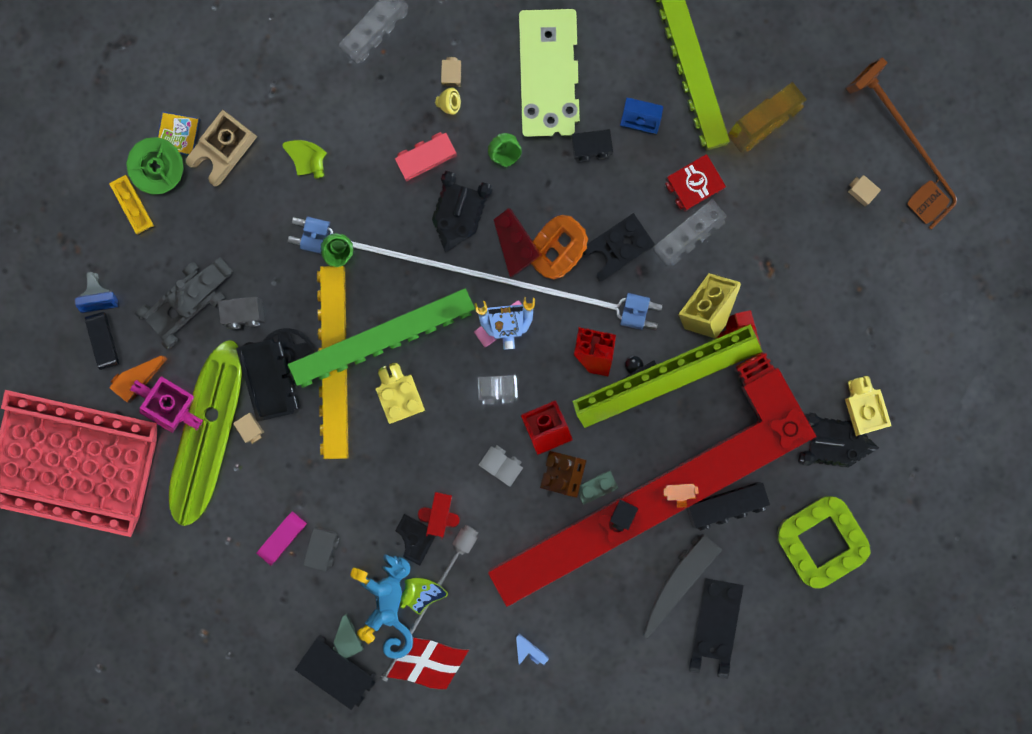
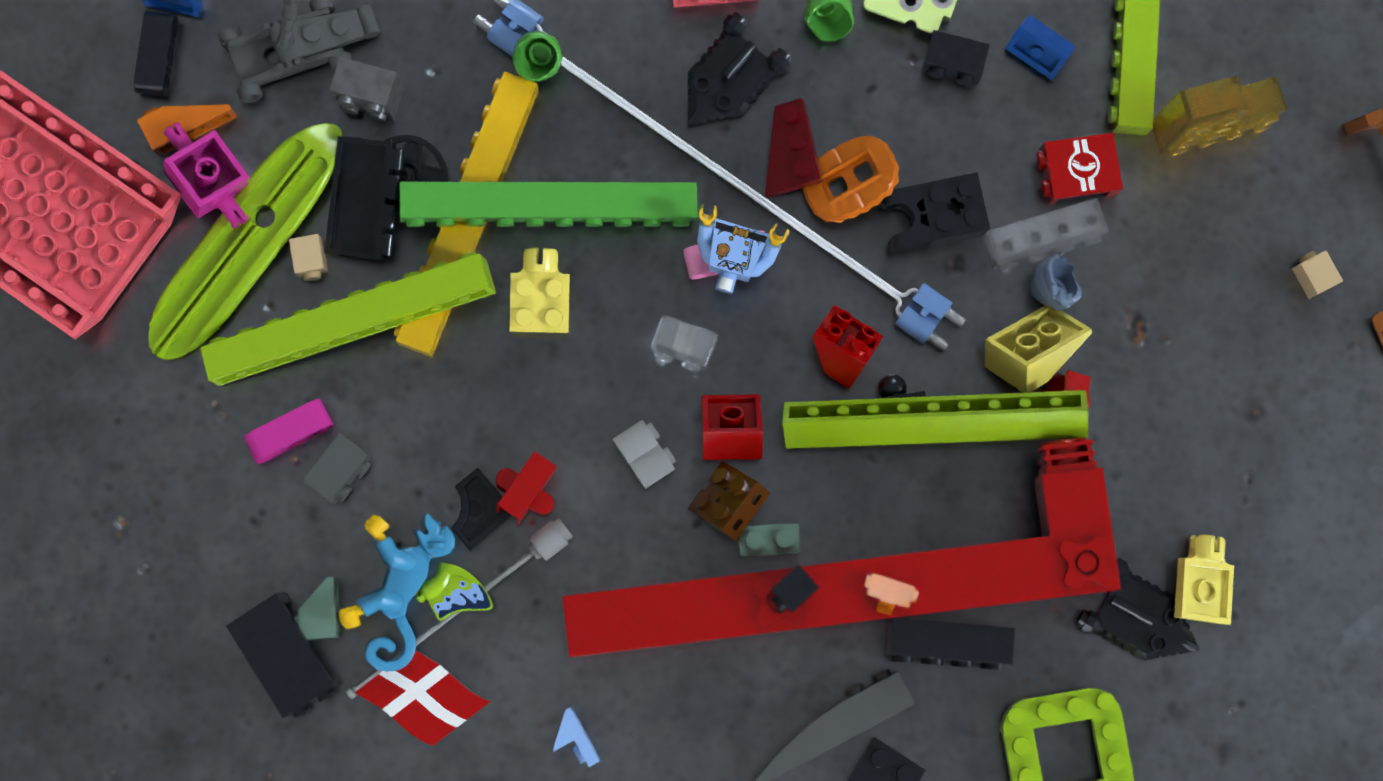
camera: 20 degrees right, 5 degrees down
none -> lime brick [200,252,496,386]
none -> sand blue hair [1031,254,1082,311]

